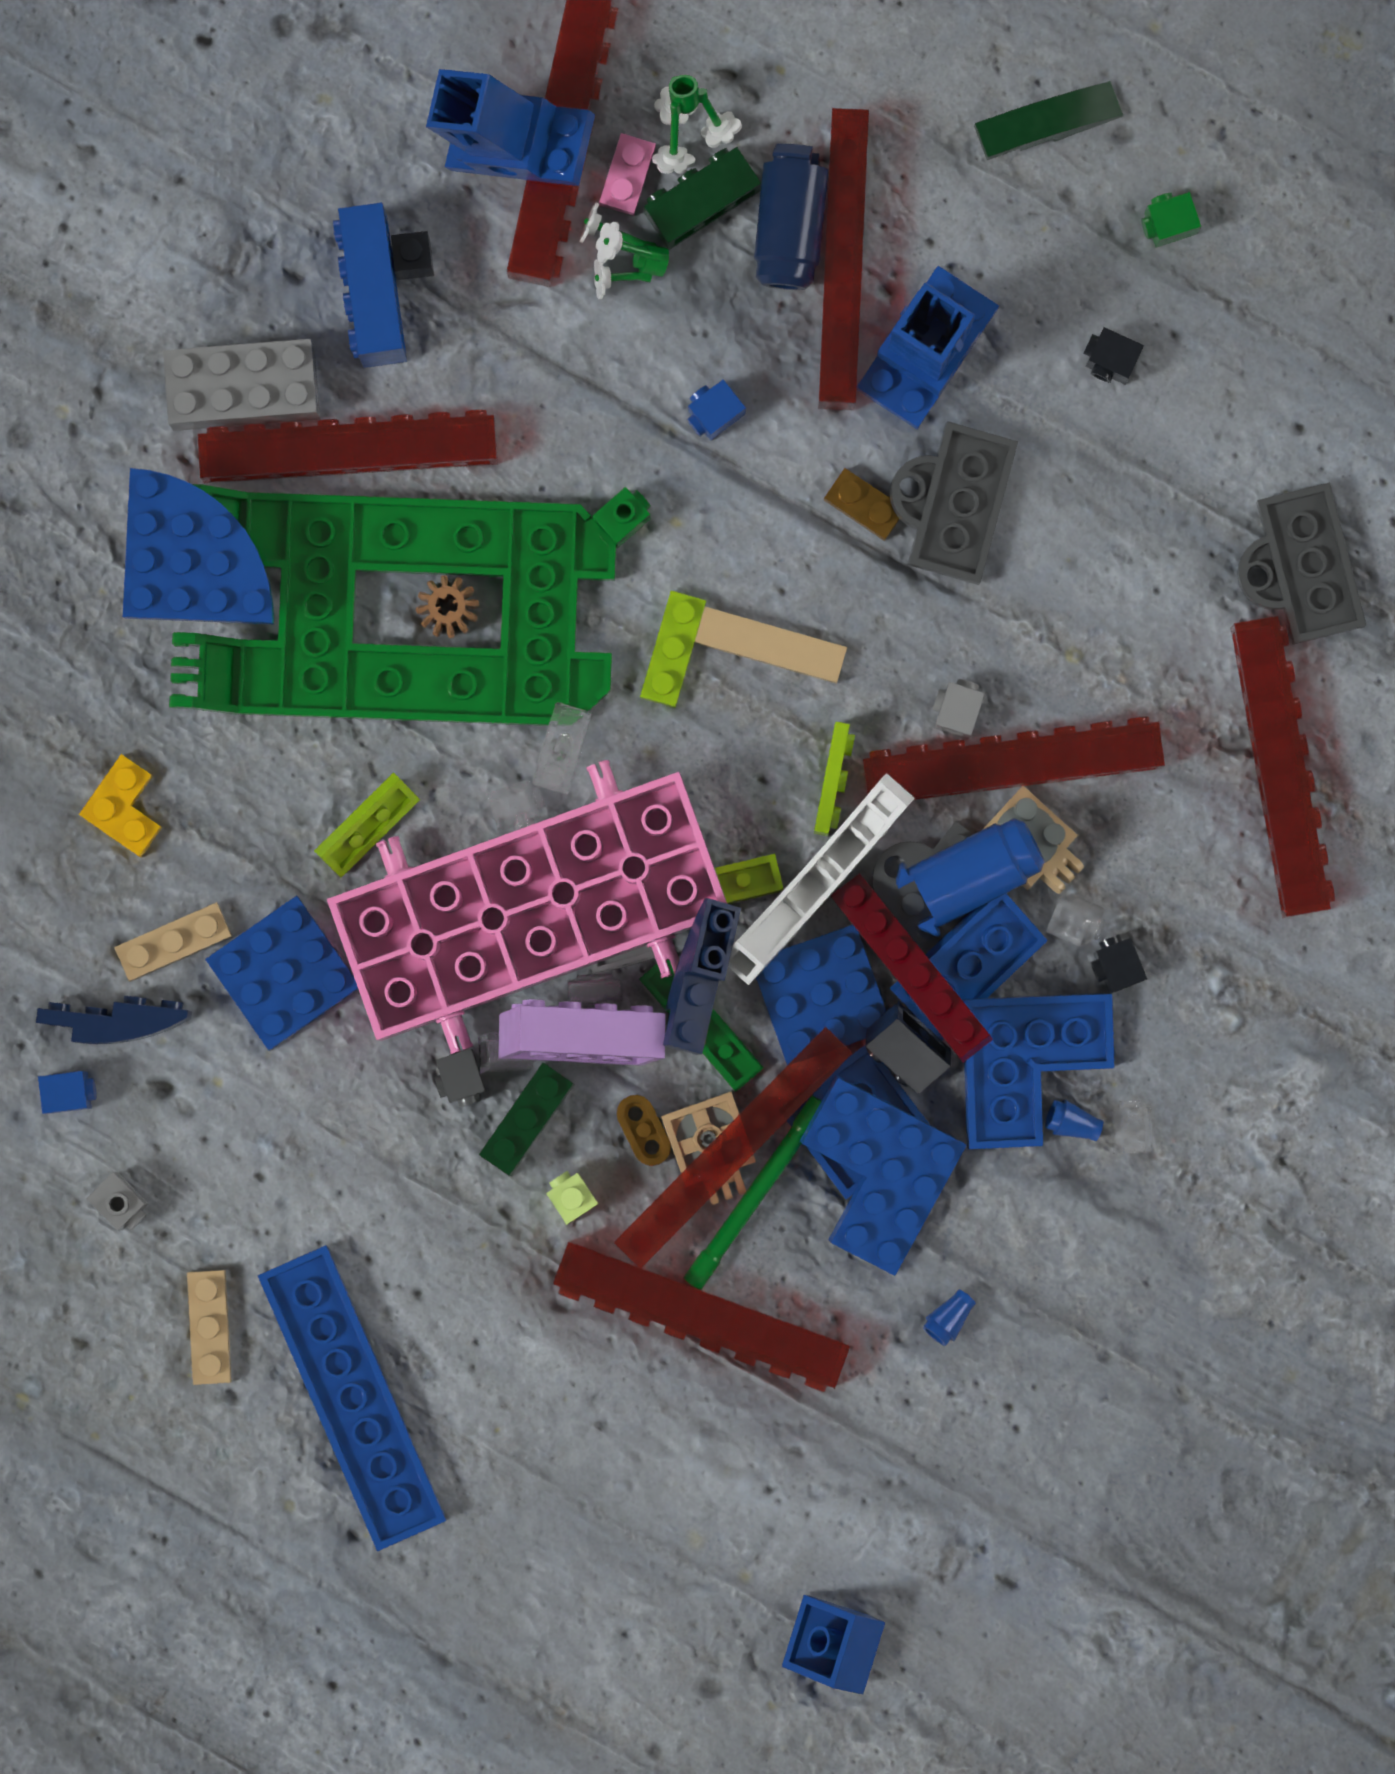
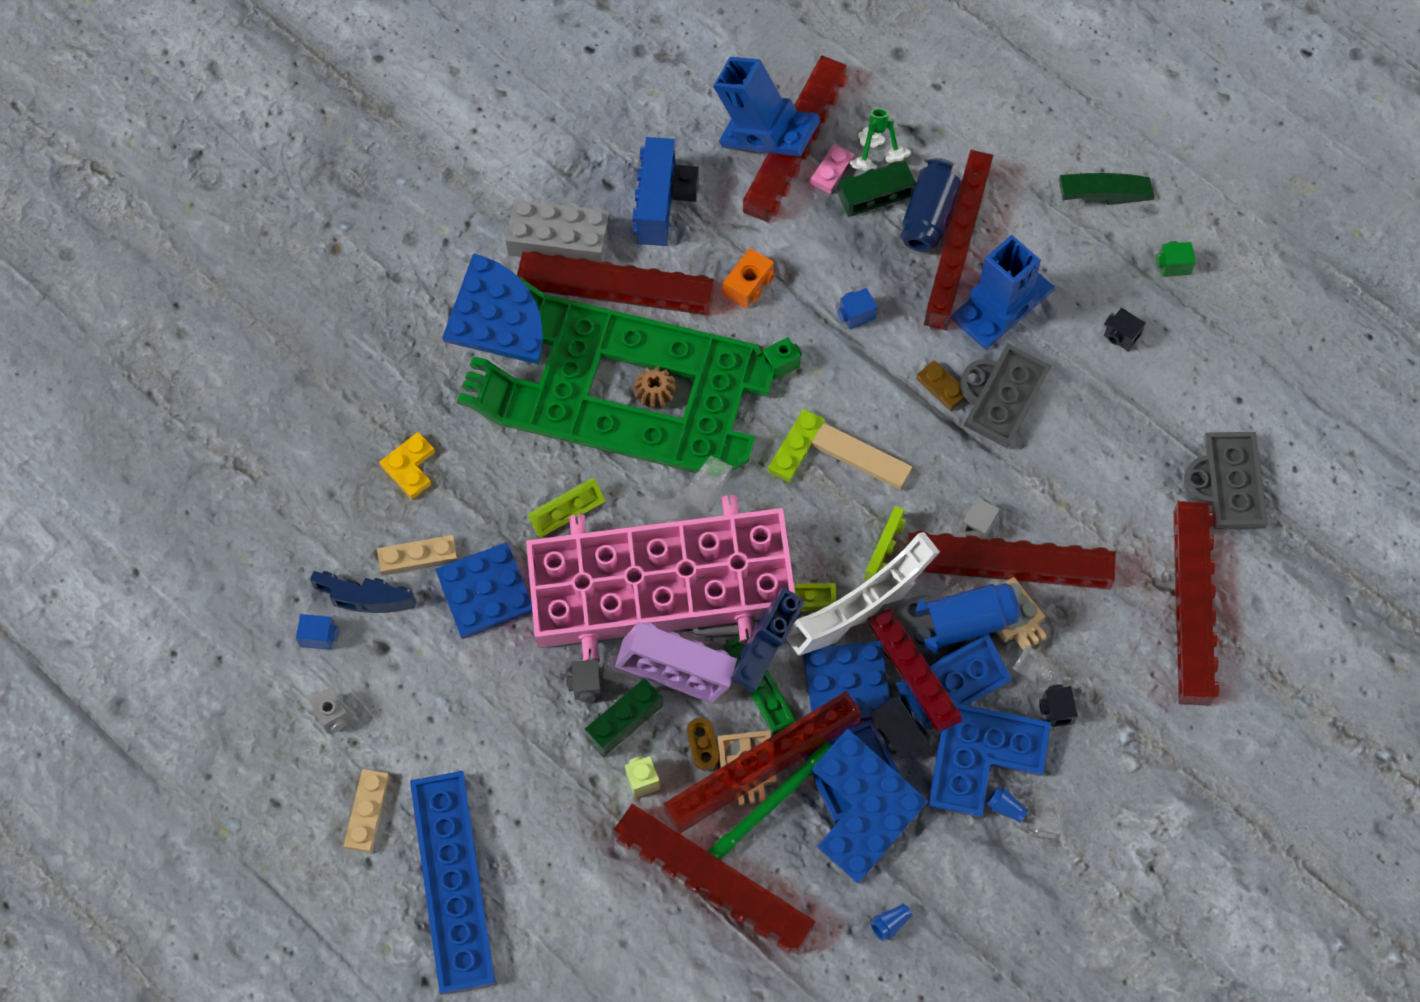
camera: 10 degrees right, 20 degrees down
plant [579,202,669,299] -> none
none -> orange brick [723,248,775,309]

